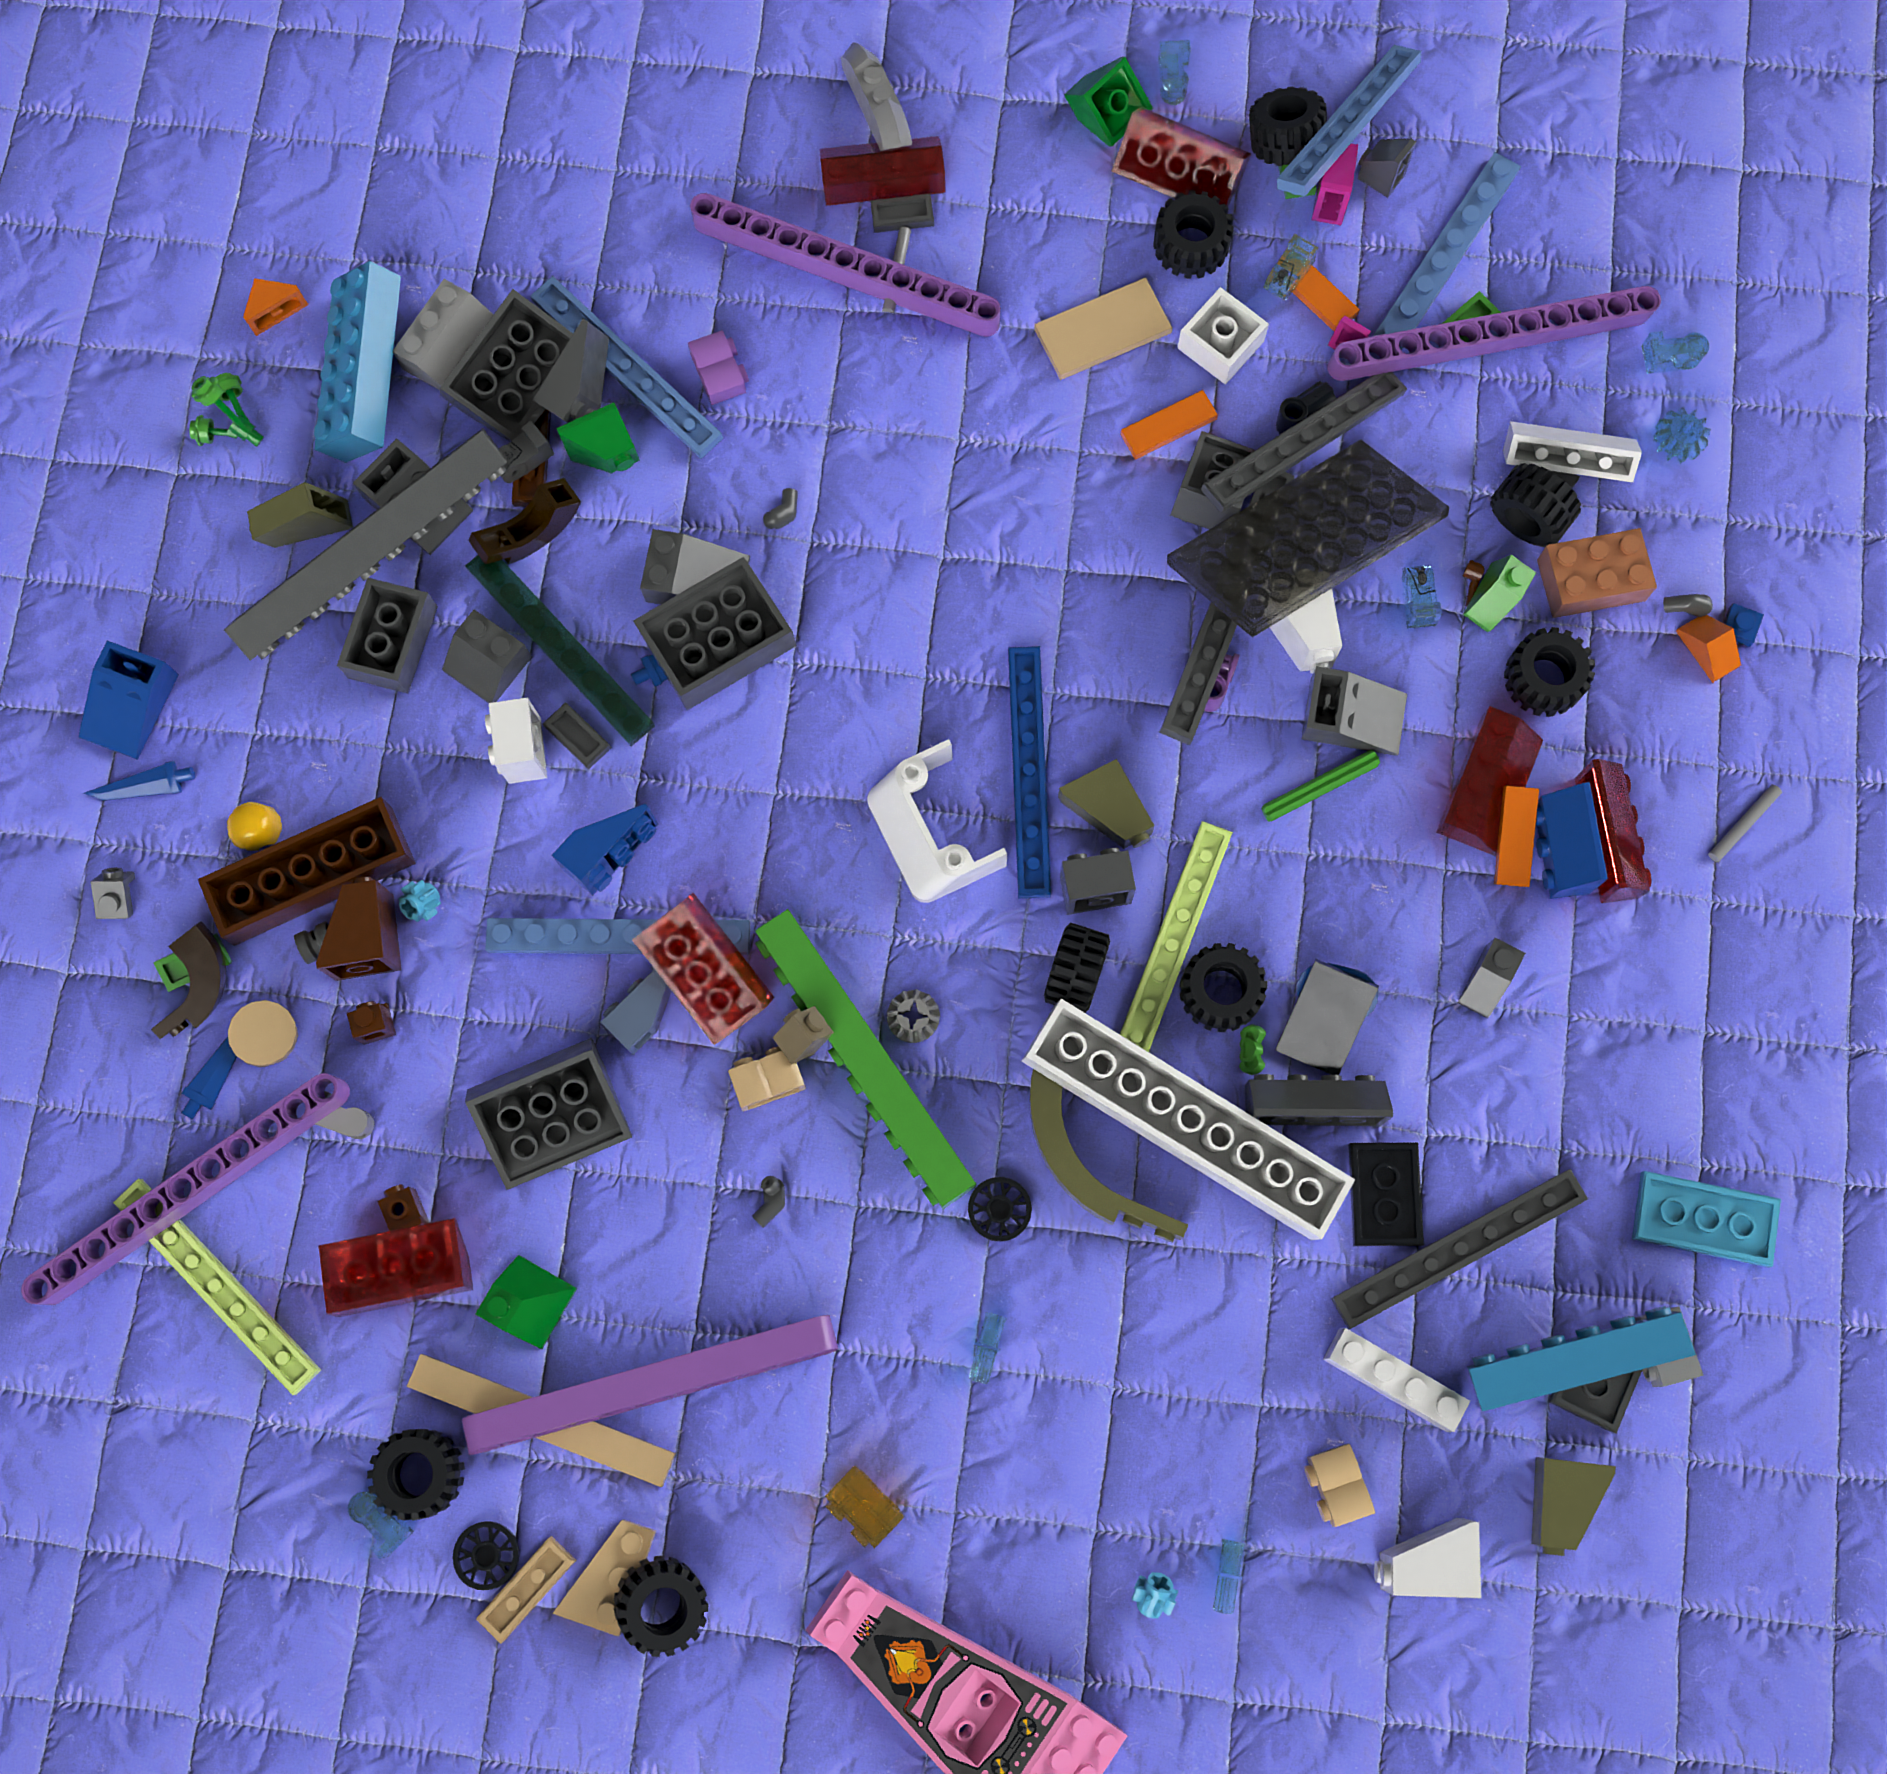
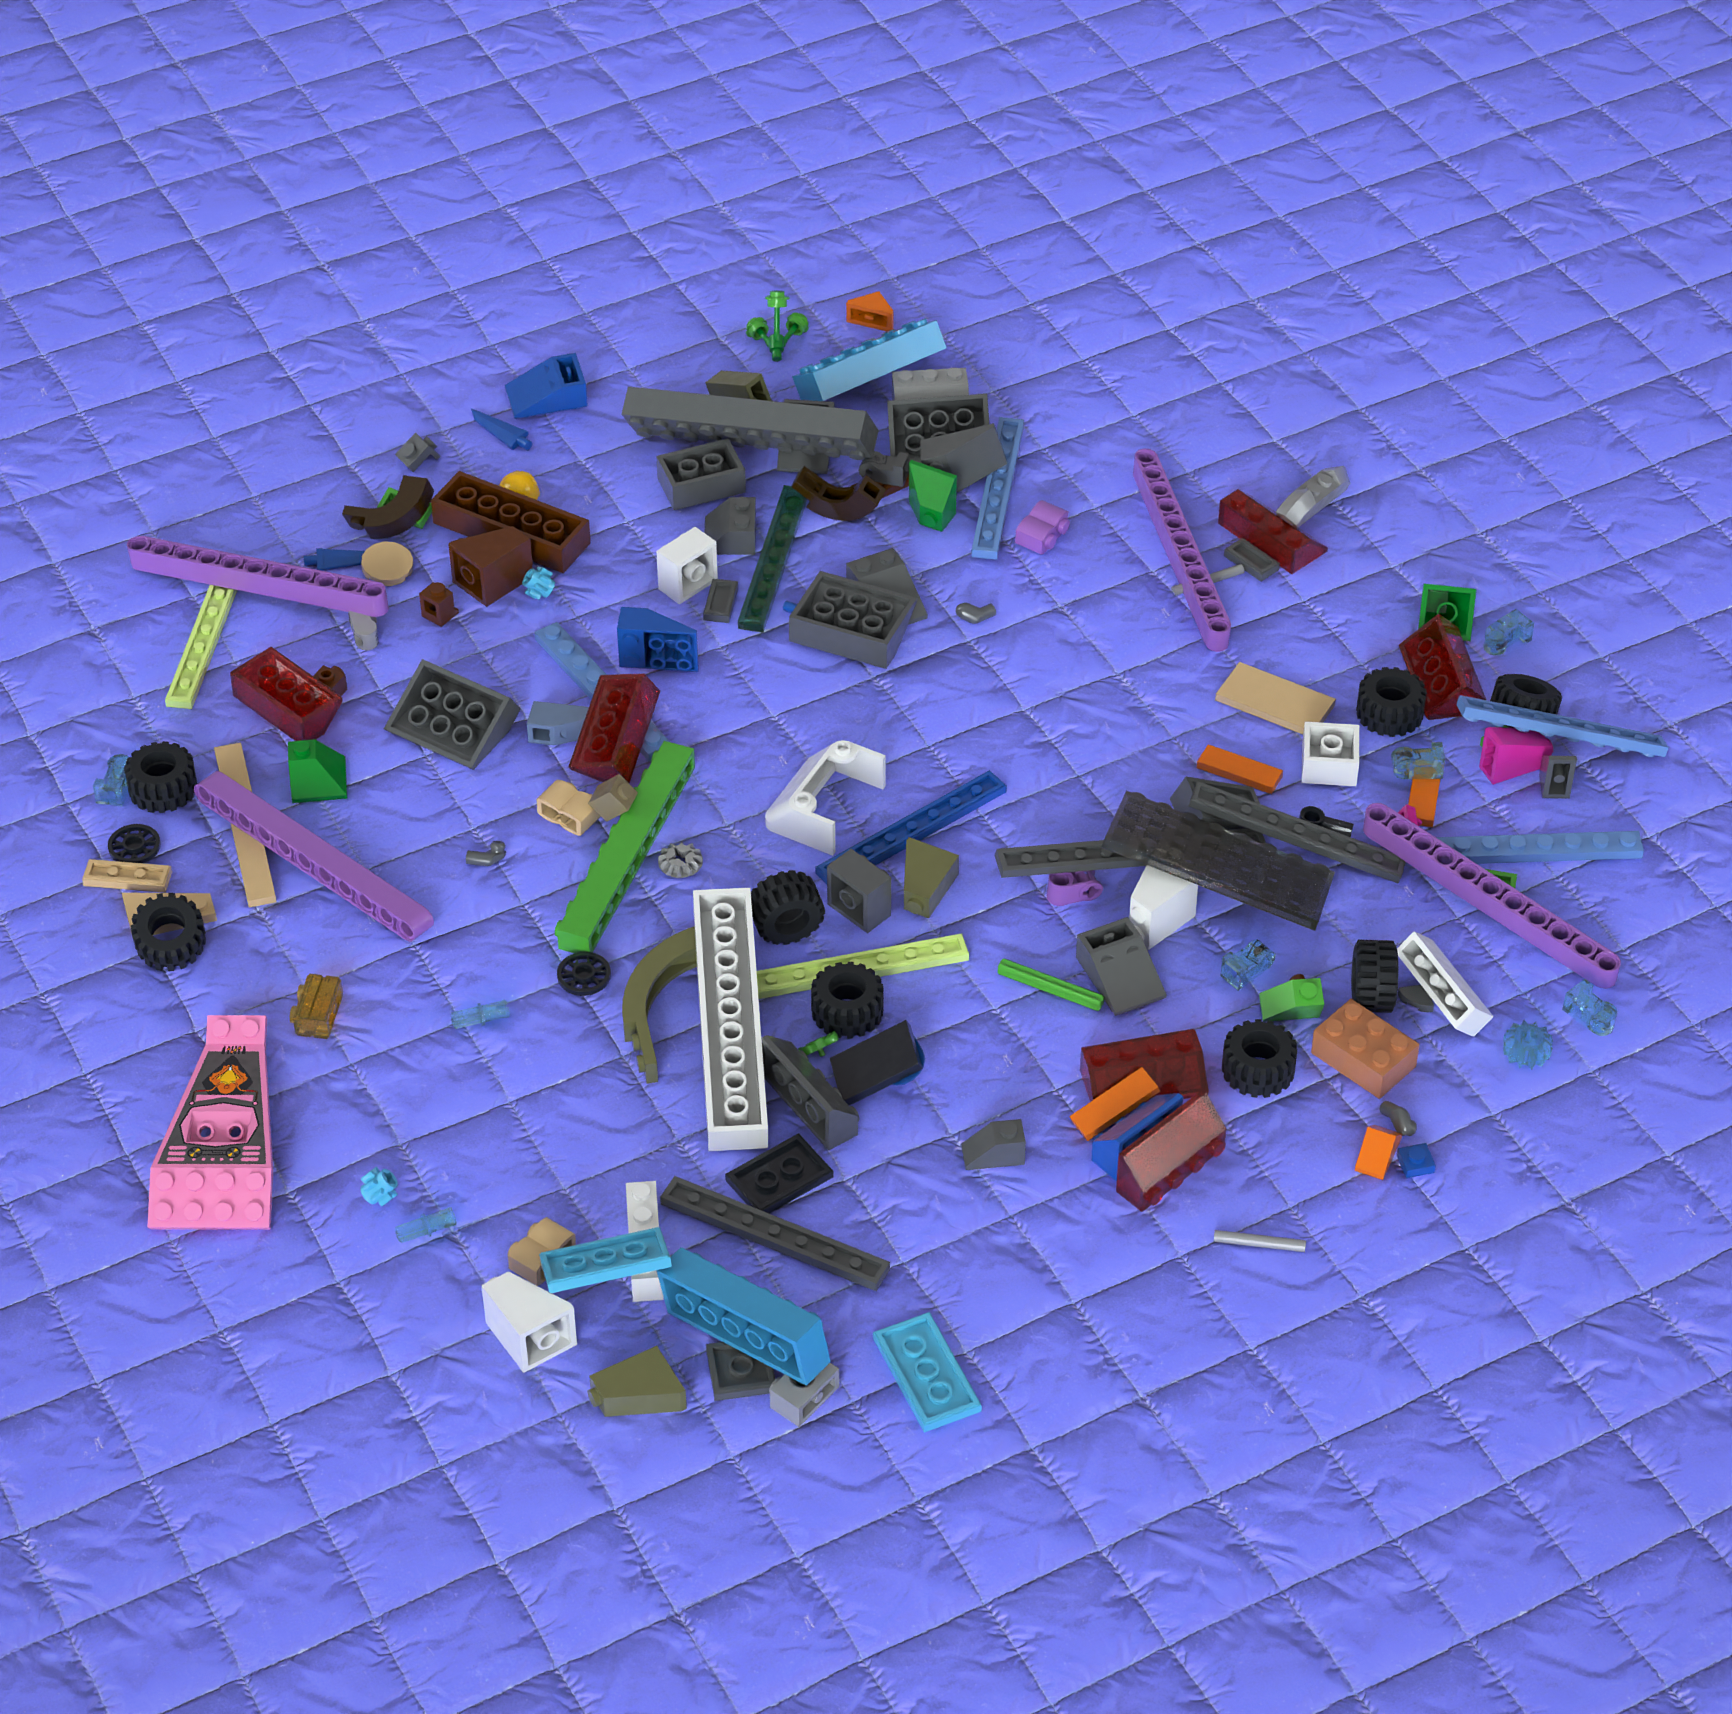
camera: 50 degrees right, 30 degrees down
none -> medium azure tile [539,1227,672,1294]

